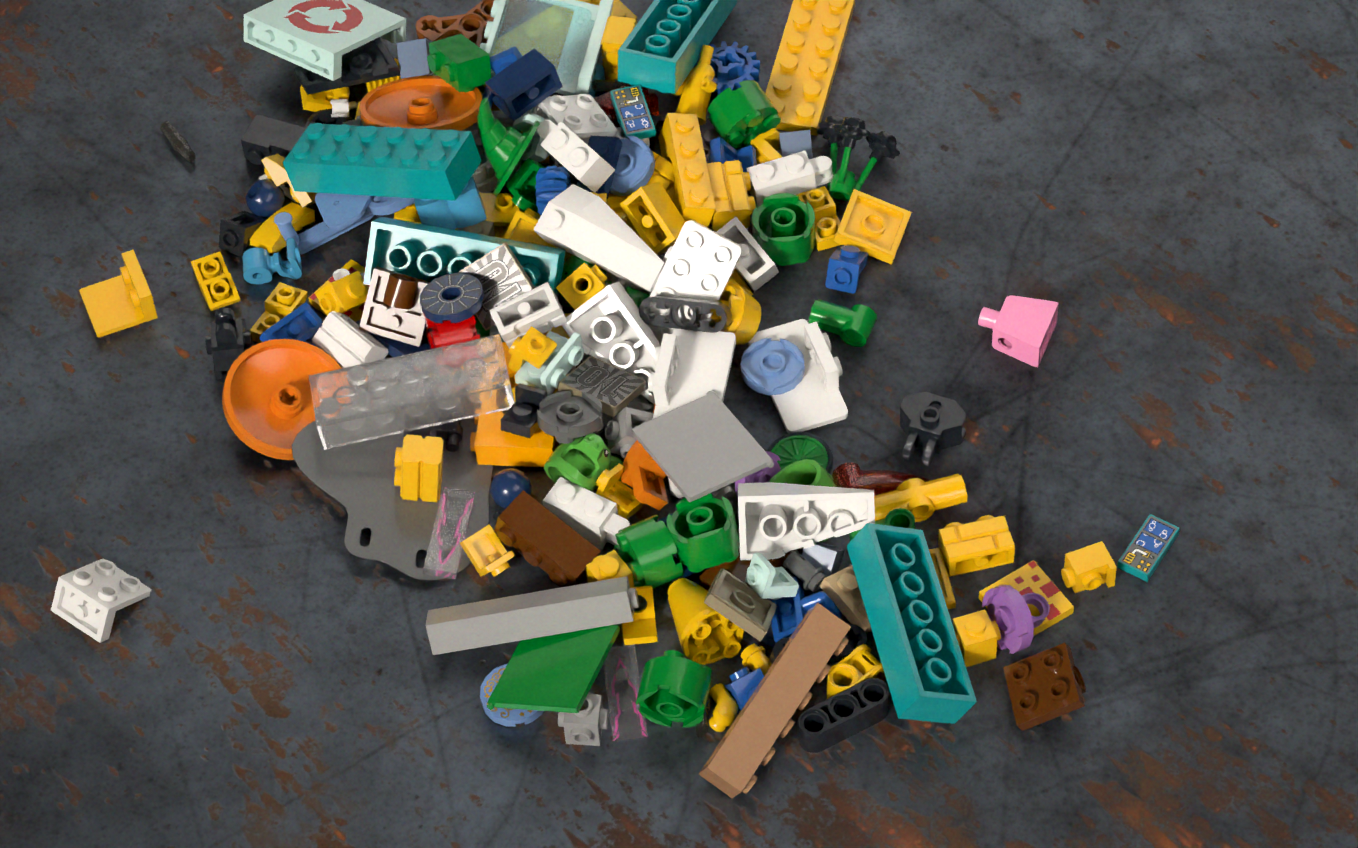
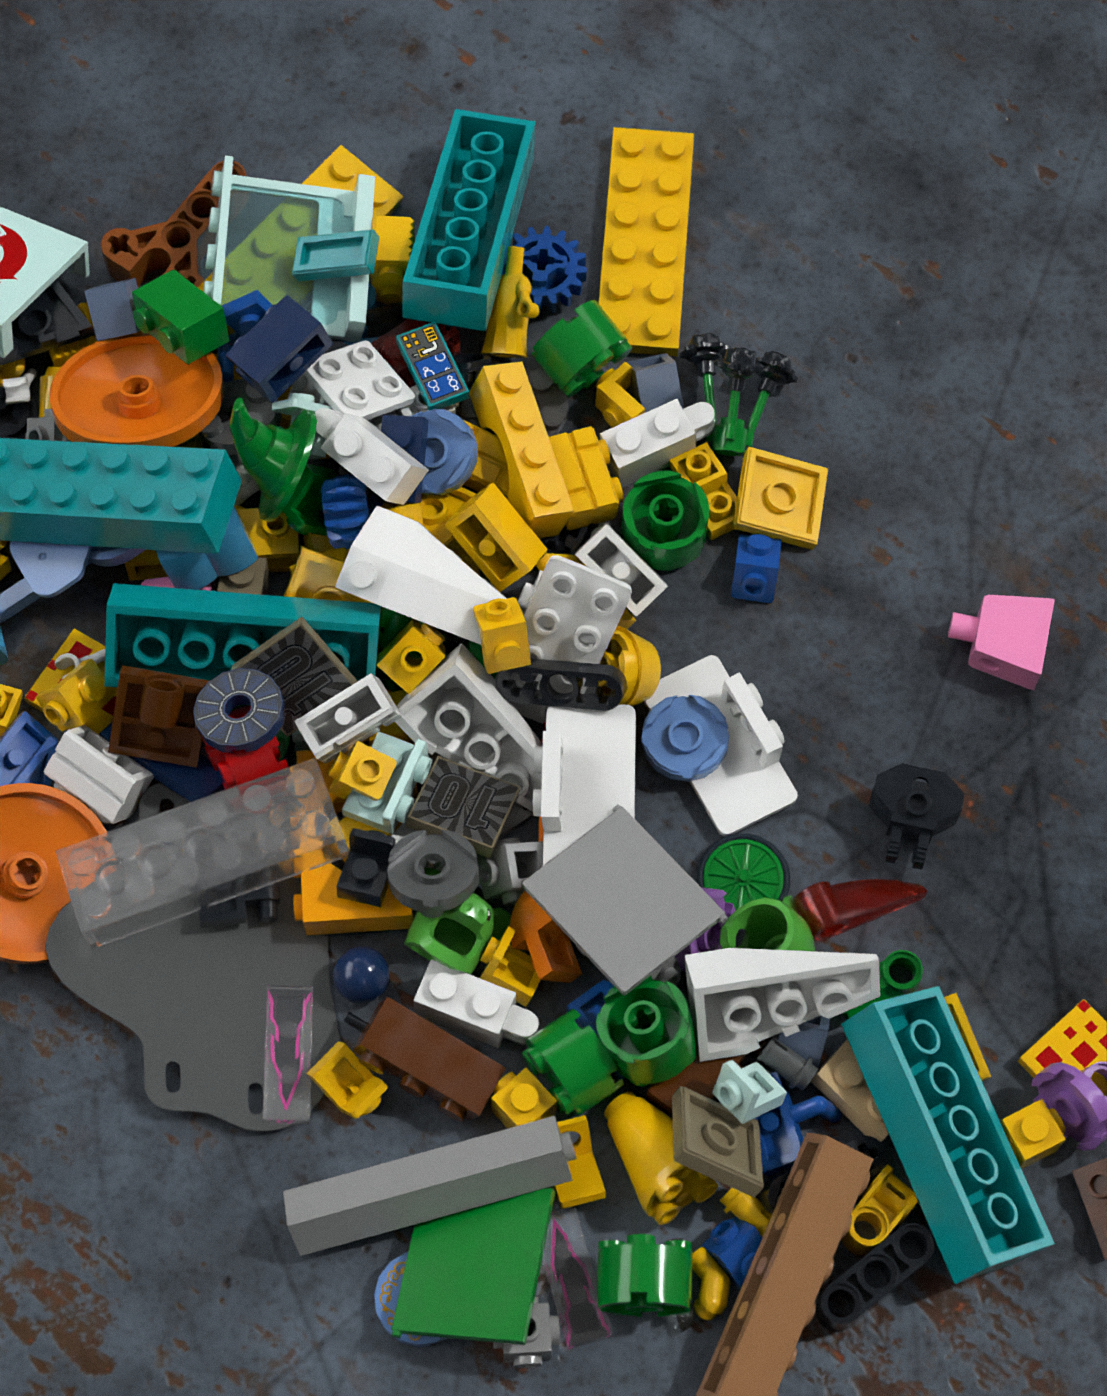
camera: 15 degrees left, 15 degrees up
yellow brick [394,435,444,502] -> none
blue bracket [708,137,757,172] -> none
green piece [809,299,877,347] -> none
yellow piece [874,474,967,523] -> none
yellow brick [938,515,1015,577] -> none
none -> teal tile [292,229,379,282]
none -> yellow bracket [473,597,531,674]

